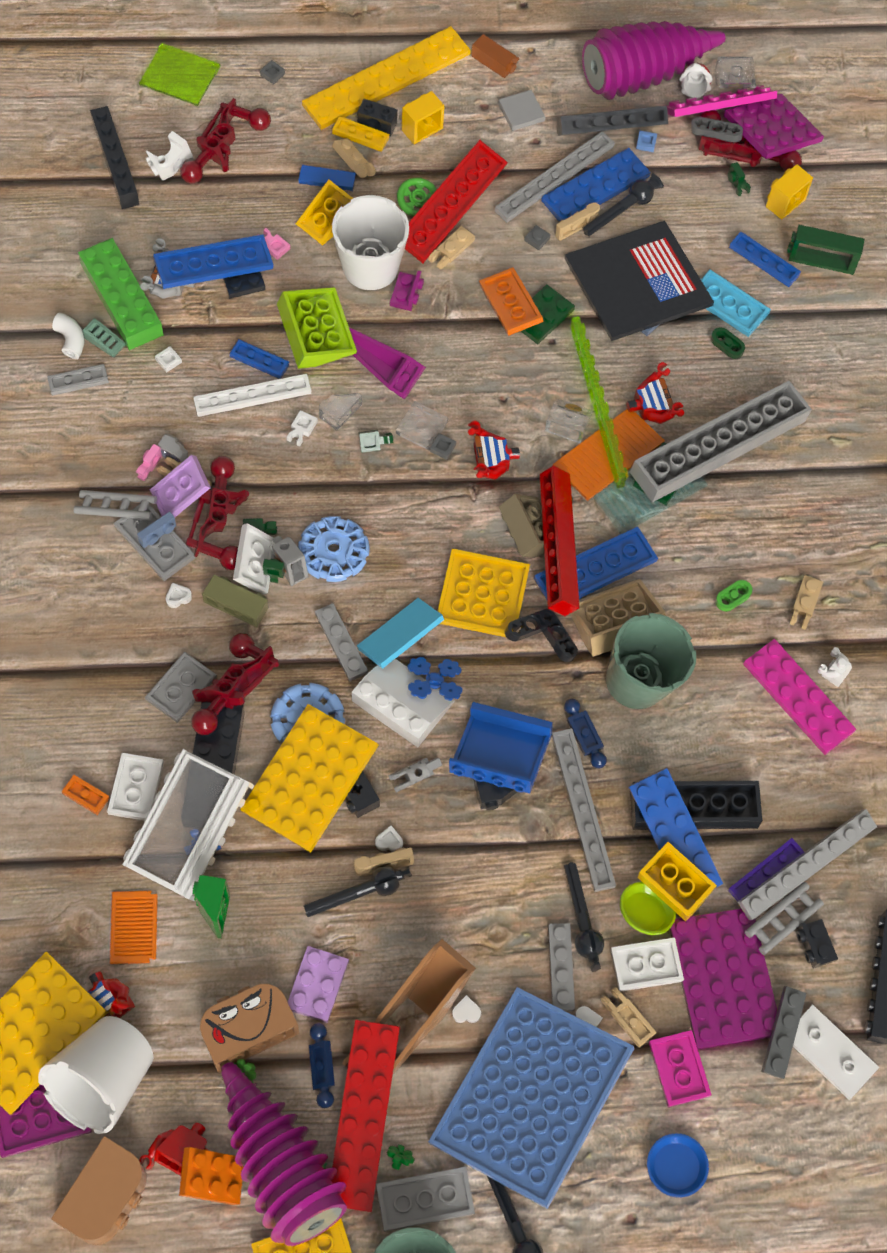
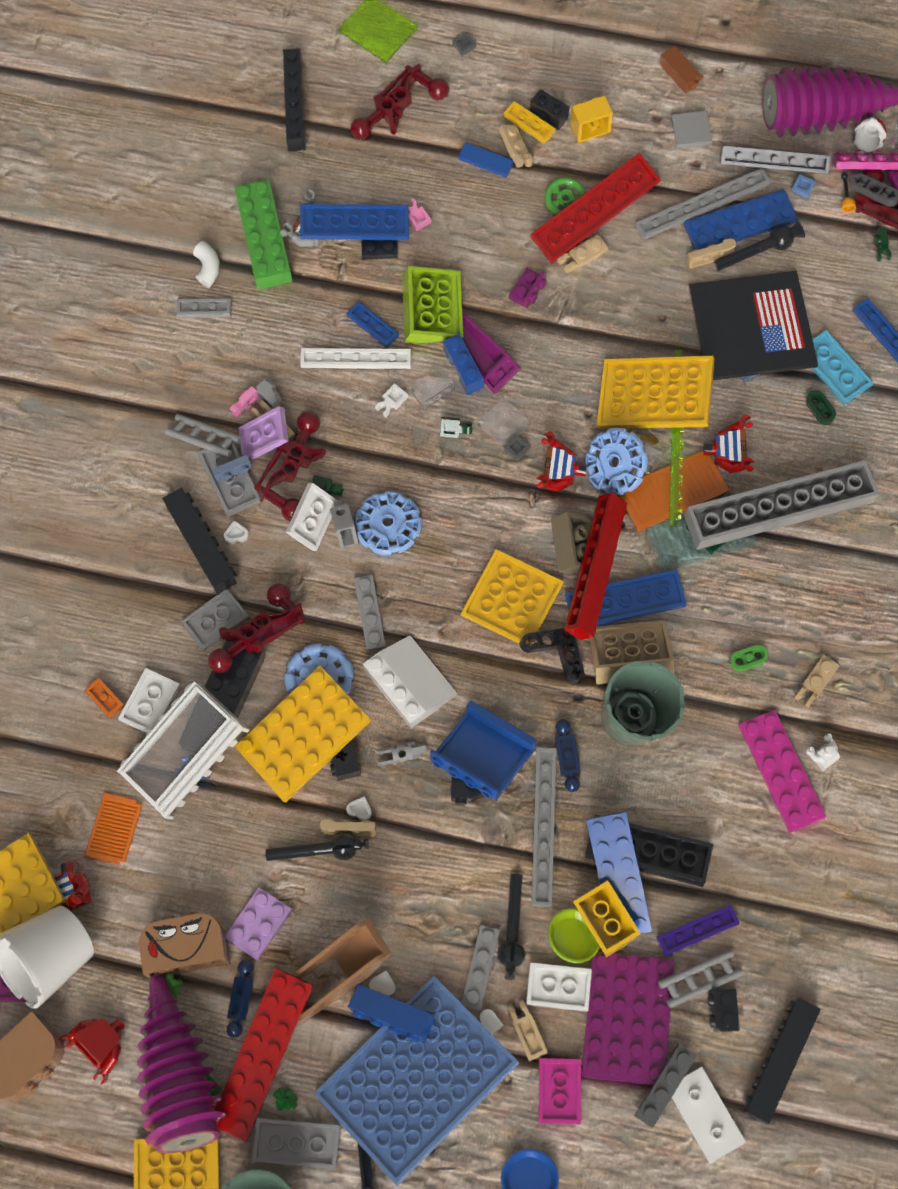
camera: 25 degrees right, 5 degrees up
sand green slope [82,318,126,358] -> none
white tile [145,131,194,181] -> none
white tile [155,346,182,373] -> none
orange plate [179,1147,243,1205] -> none
green slope [193,875,230,939] -> none
olive brick [202,574,269,628] -> none
dark green plate [263,559,285,583] -> none
yellow slope [295,180,353,246] -> none
yellow plate [302,26,470,130] -> none
white cone [332,195,409,290] -> none
medium azure tile [357,598,444,669] -> none
blue plant [407,657,463,701] -> none
orange plate [479,267,543,336] -> none
dark green plate [521,284,575,345] -> none
dark grey plate [524,225,551,250] -> none
light grey plate [738,809,877,920] -> none
none -> black brick [162,487,237,594]
none -> blue brick [348,984,435,1043]
none -> blue arch [443,334,484,395]
none -> light blue plate [585,427,648,496]
none -> yellow plate [597,356,715,429]
none -> light orange hinge [841,172,856,213]

